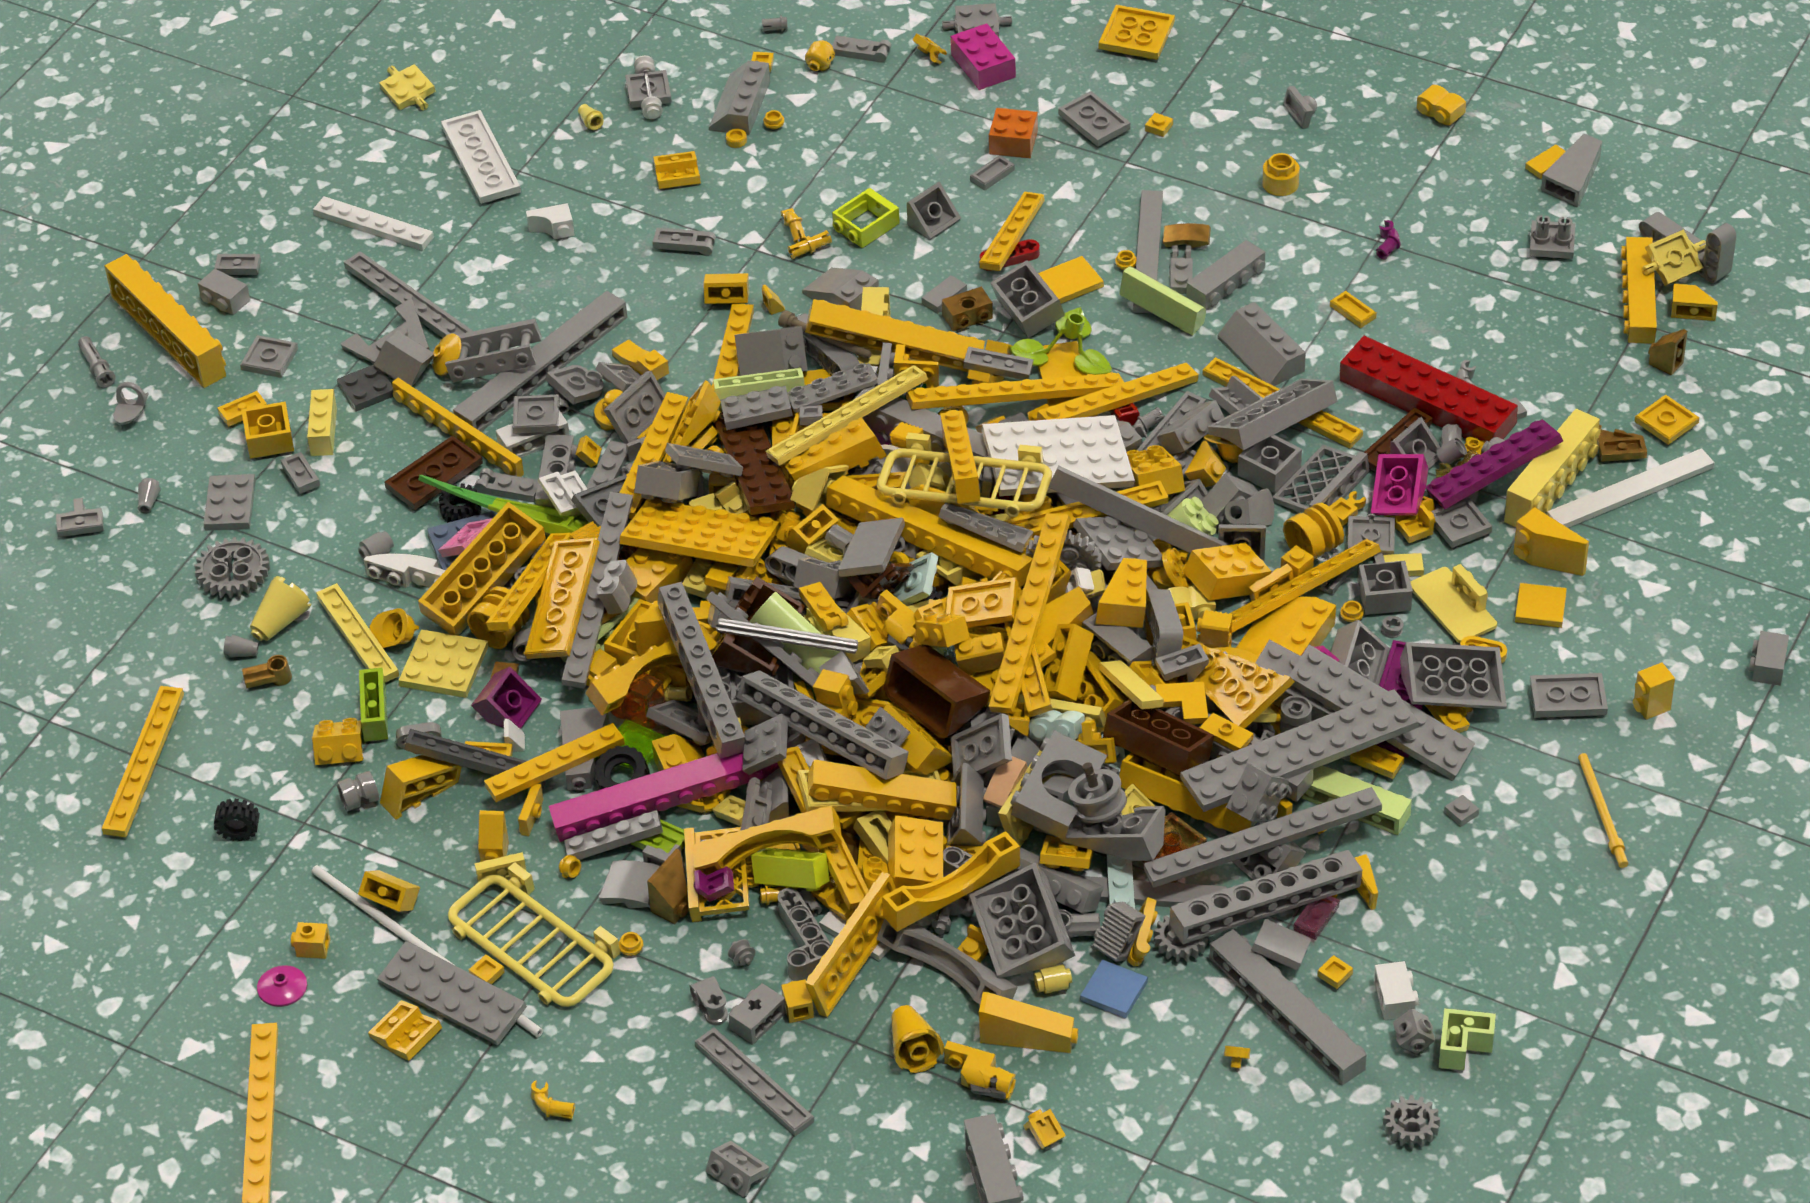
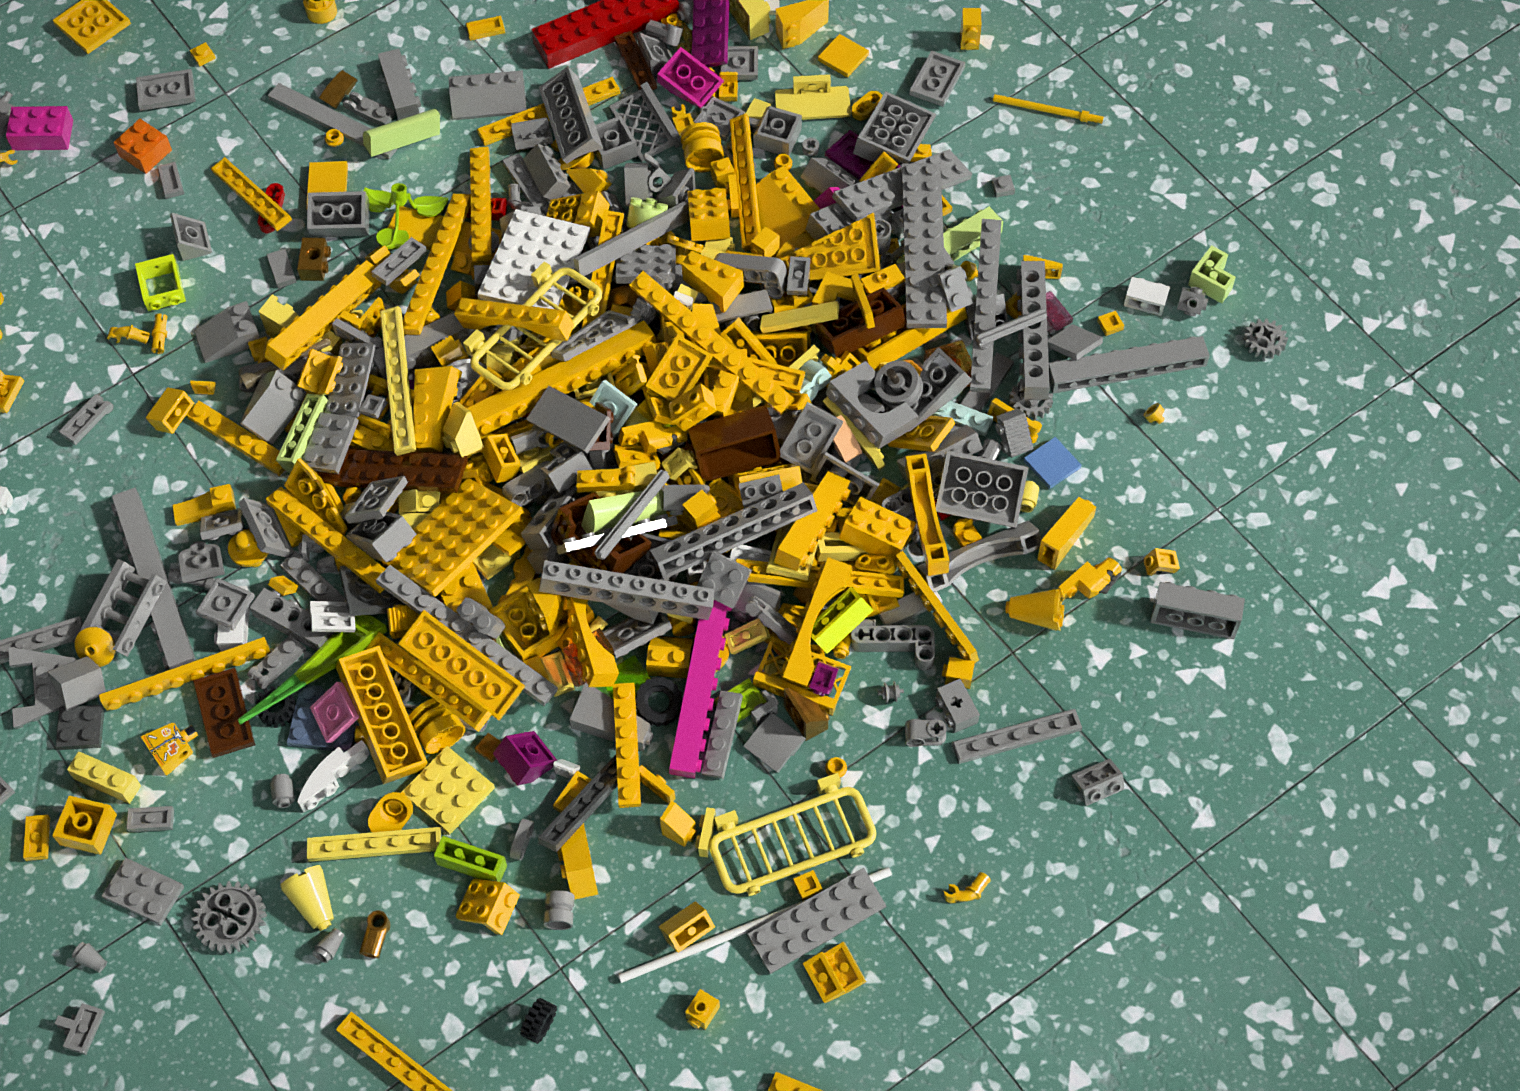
camera: 65 degrees left, 15 degrees up
dark pink dish [257,965,307,1007] -> none
yellow plate [559,855,581,878] -> none
none -> yellow torso [141,723,198,776]
none -> yellow bracket [296,349,343,395]
none -> yellow plate [611,355,647,397]
none -> yellow tile [851,274,875,329]
none -> yellow tile [859,151,898,182]
none -> light grey axle [975,309,1047,346]

